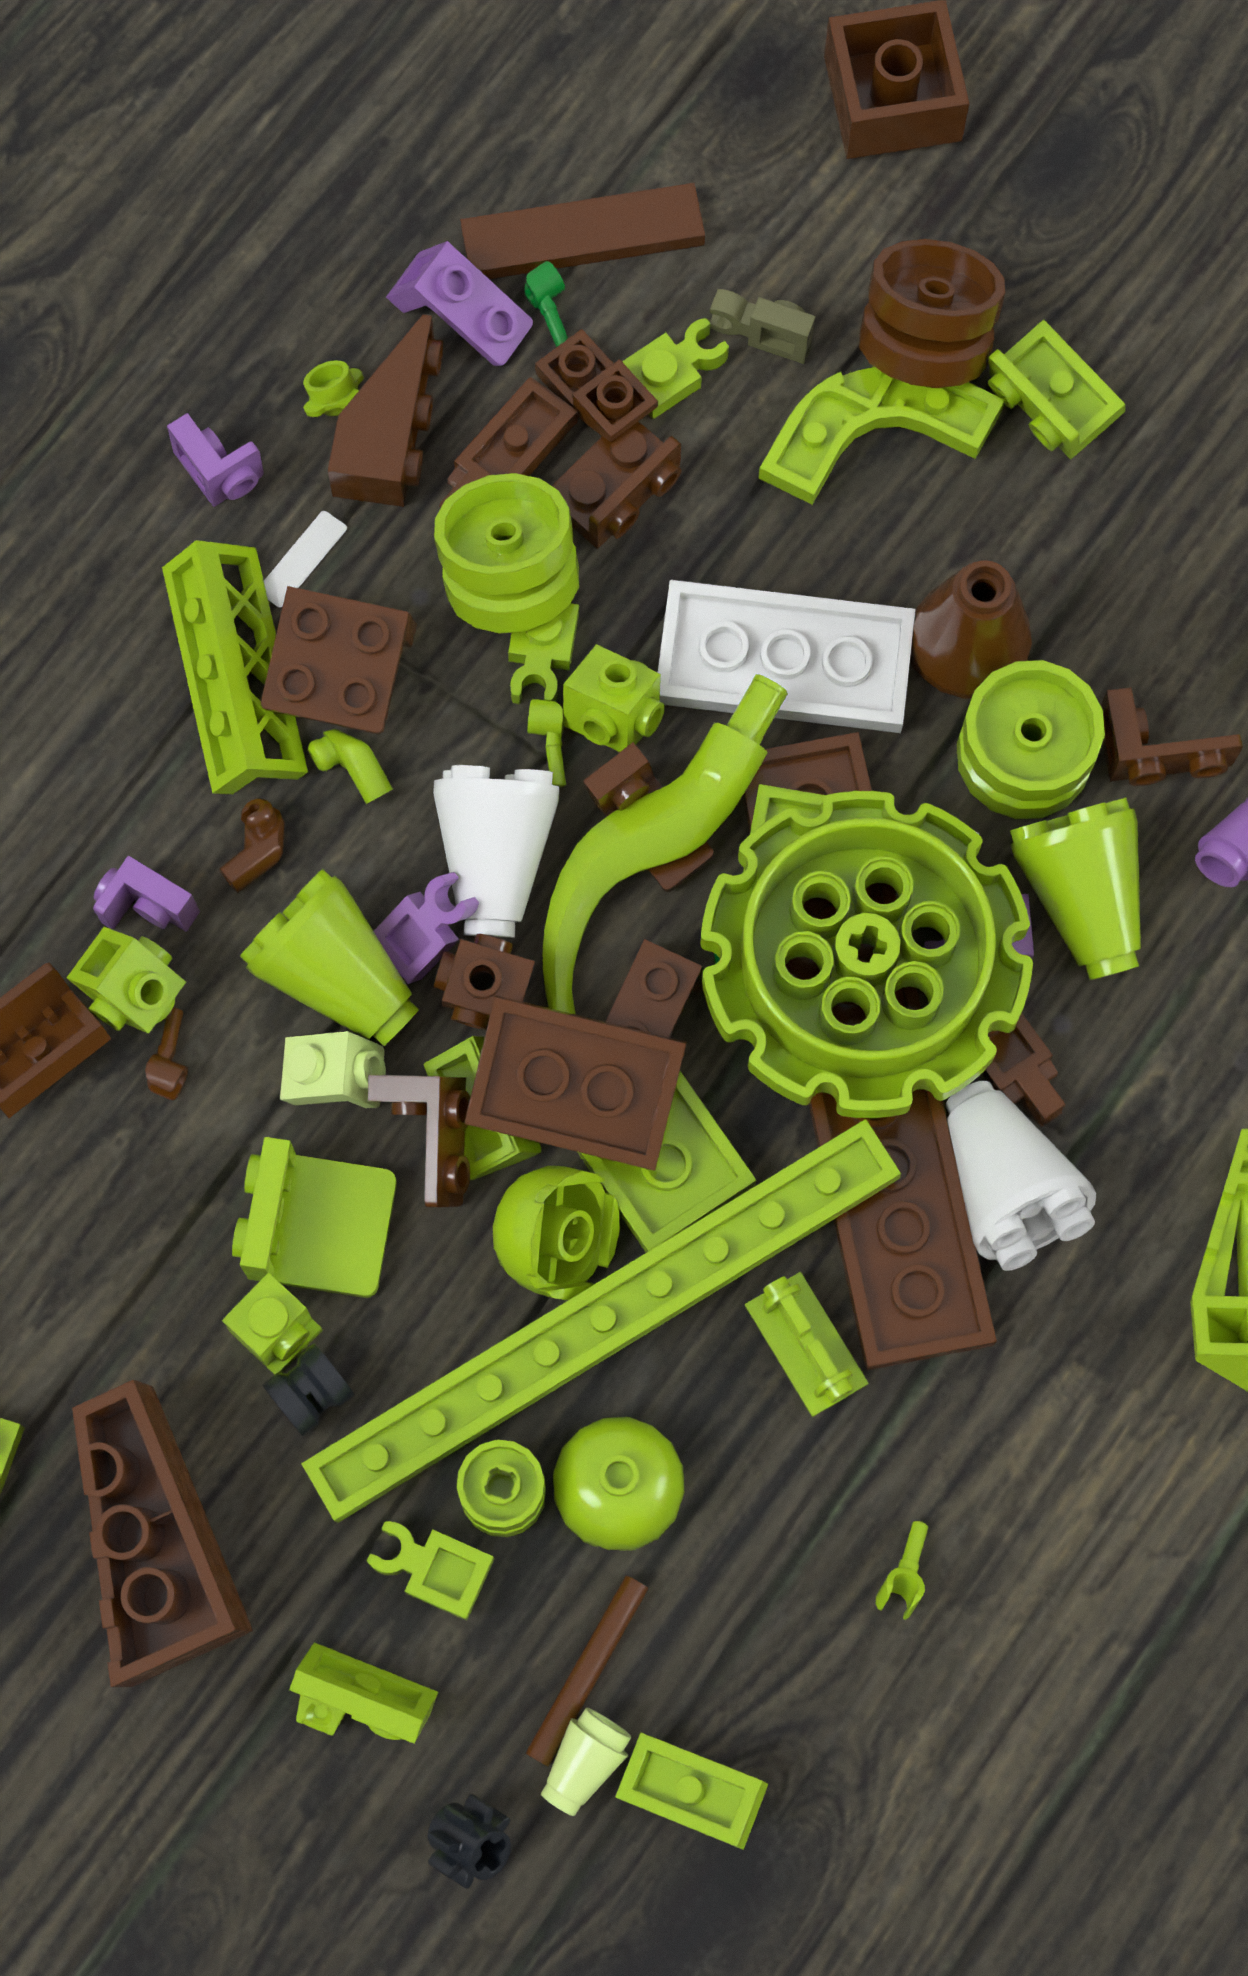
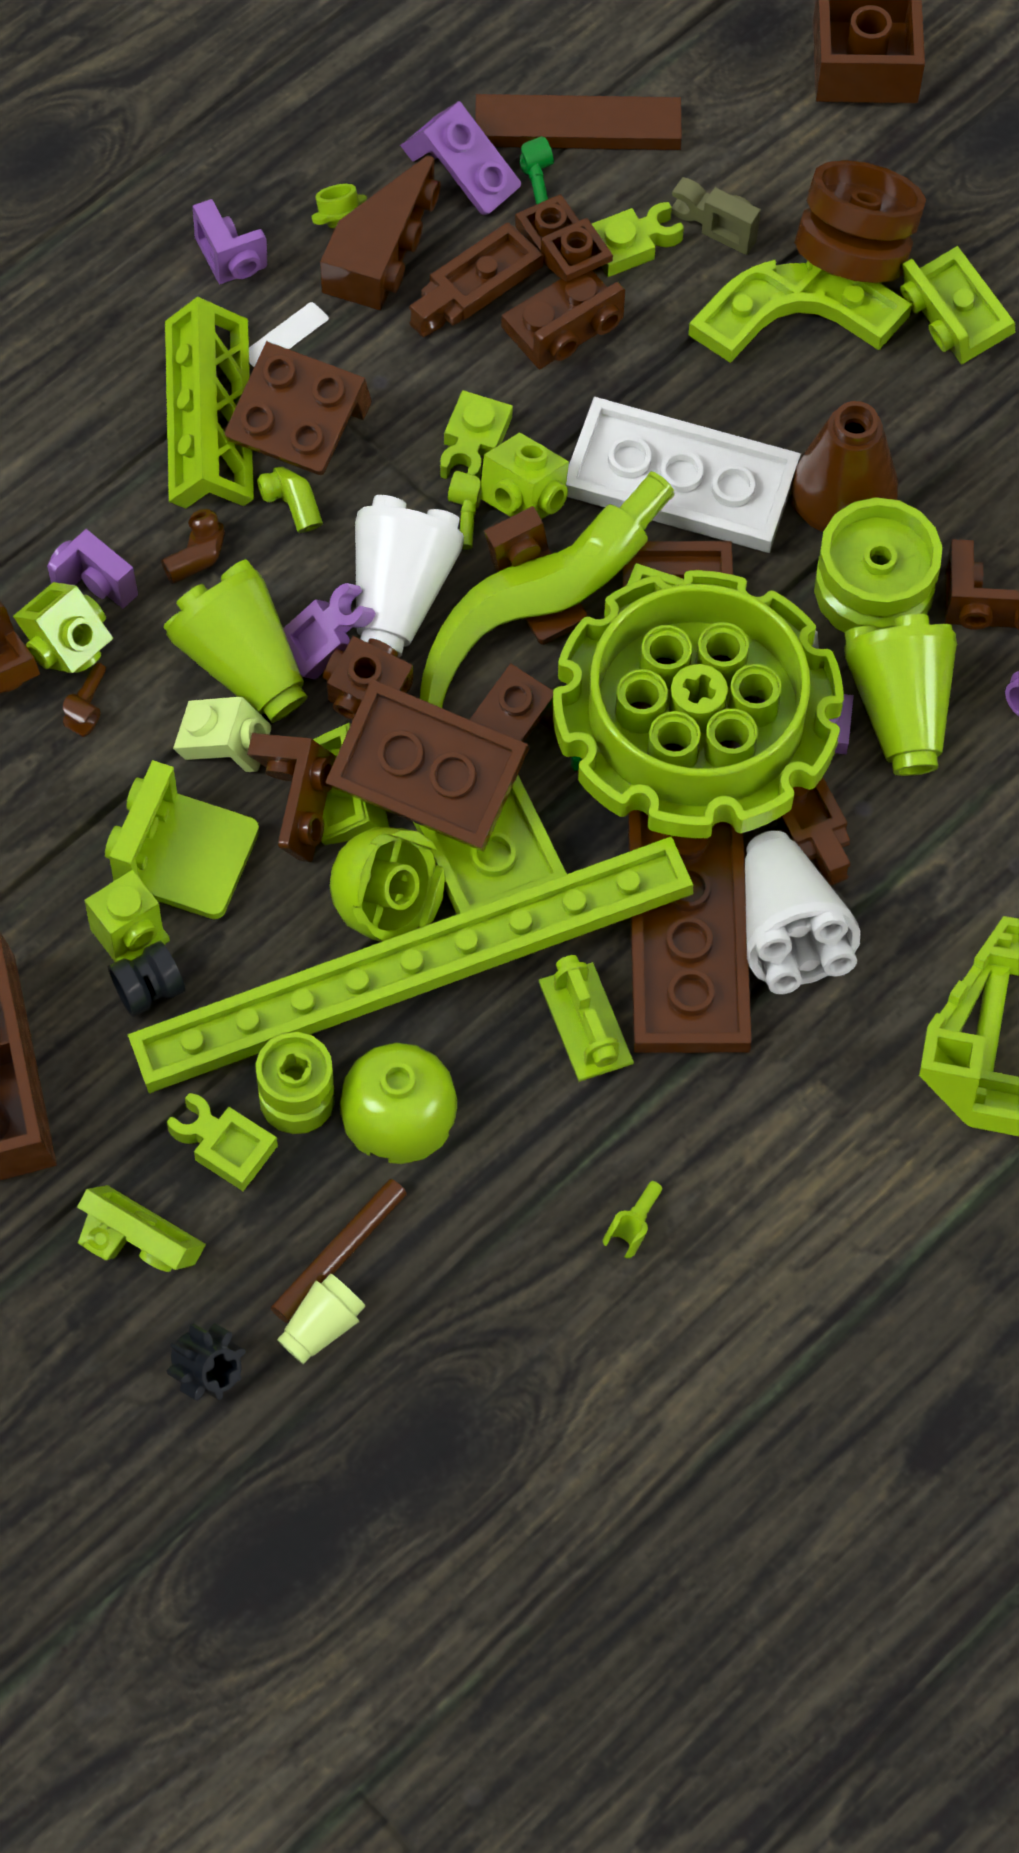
camera: 10 degrees right, 10 degrees down
lime wheel [434,473,579,633] -> none
lime hinge [615,1732,768,1850] -> none

